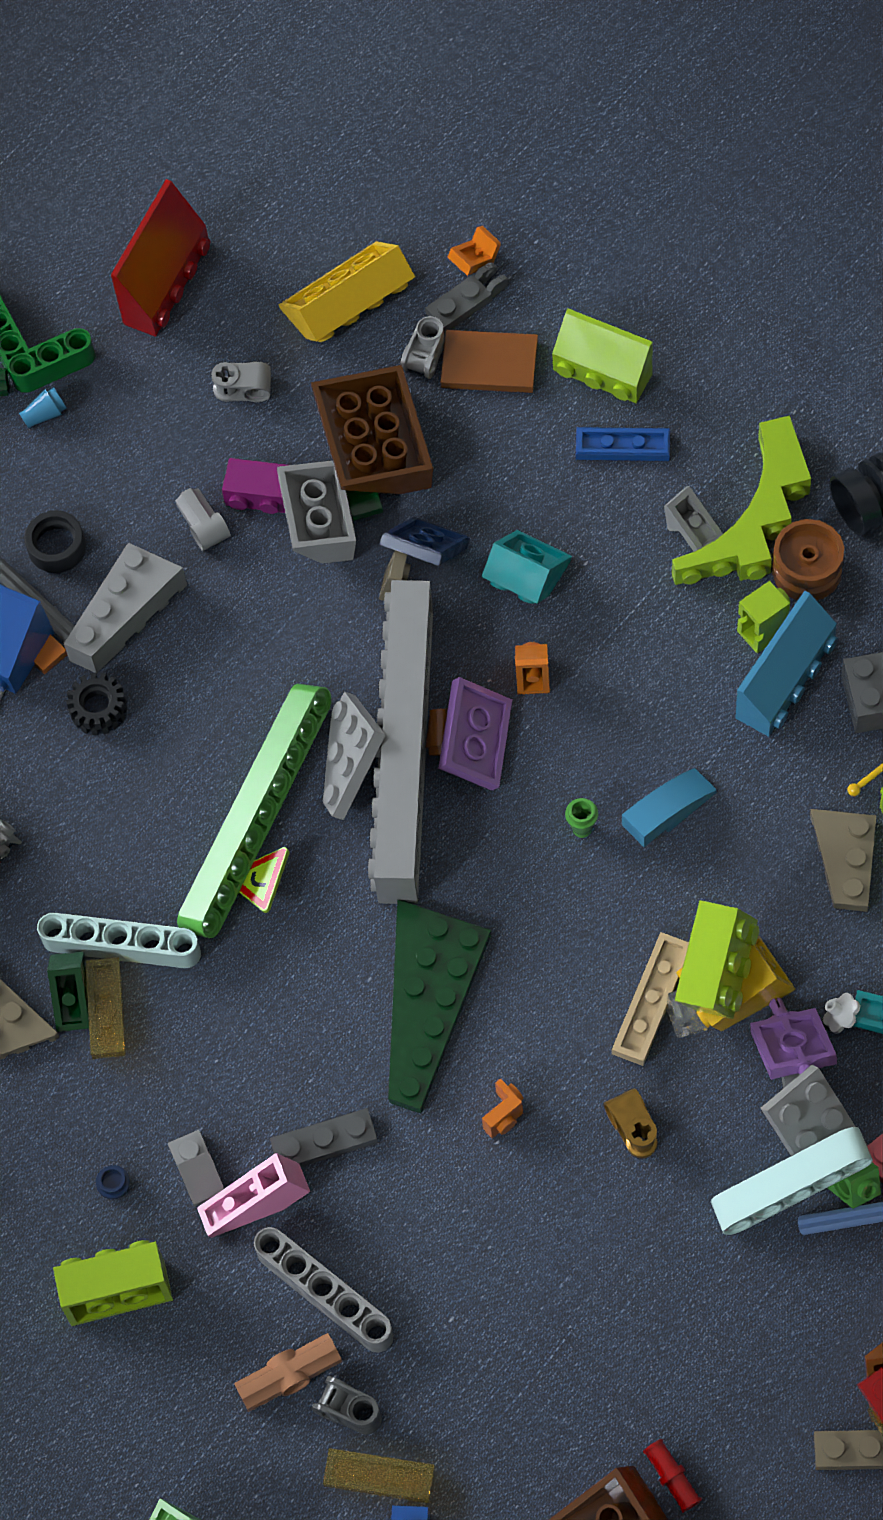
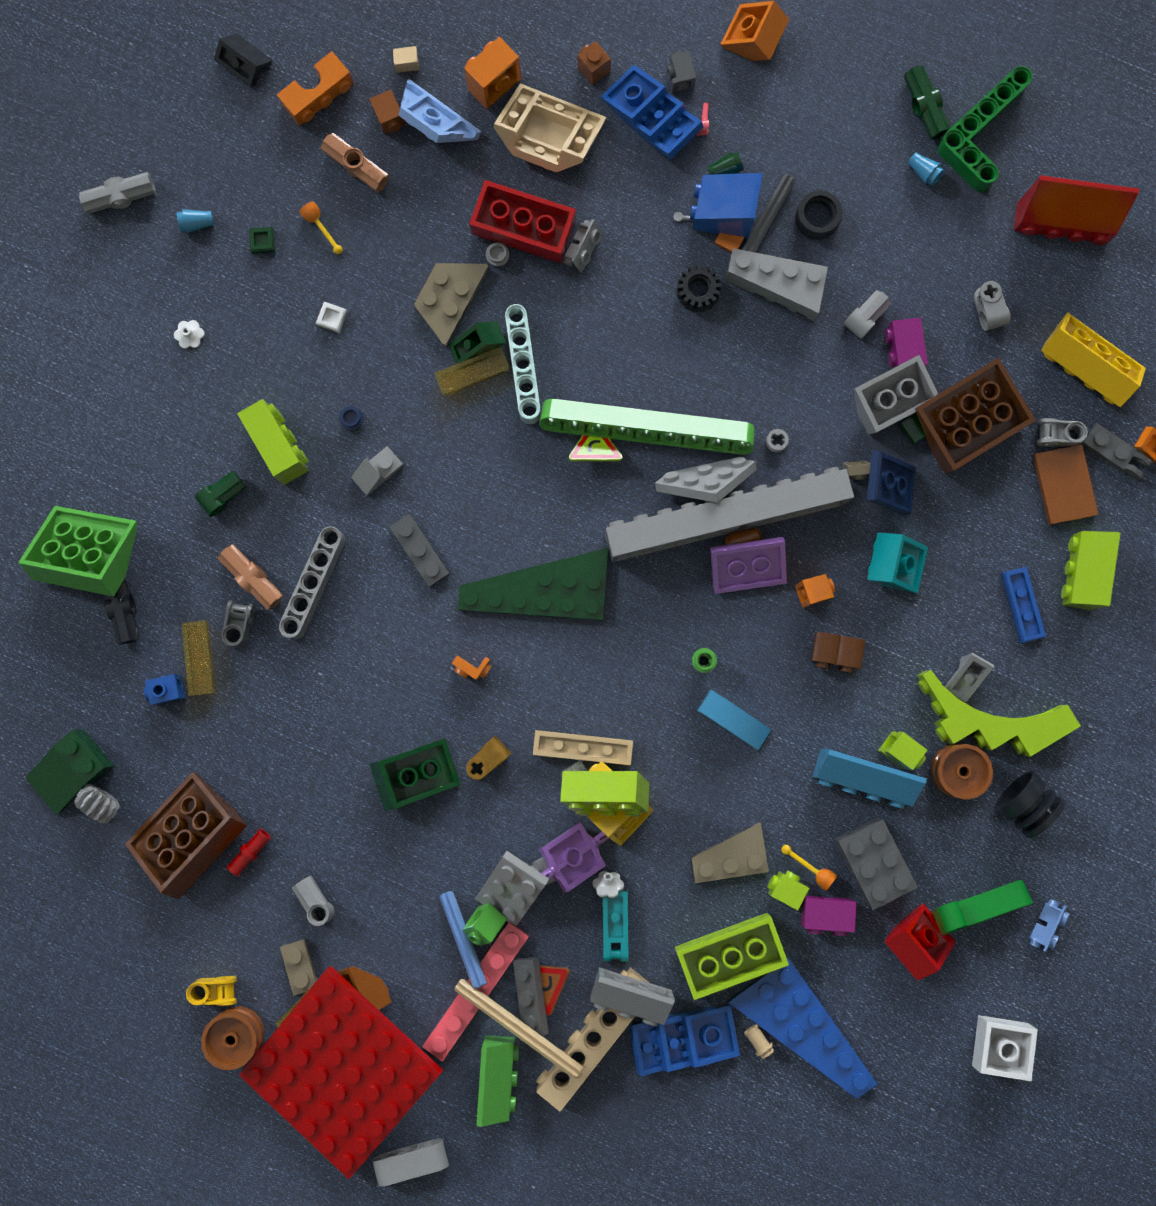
camera: 70 degrees right, 20 degrees up
bright pink slope [197,1153,310,1238] -> none
light aqua beam [711,1127,873,1235] -> none
none -> dark green piece [195,470,247,517]
none -> light grey piece [292,876,335,926]
none -> dark green slope [369,738,460,811]
none -> light grey bush [766,429,789,453]
none -> reddish brown brick [810,632,866,673]

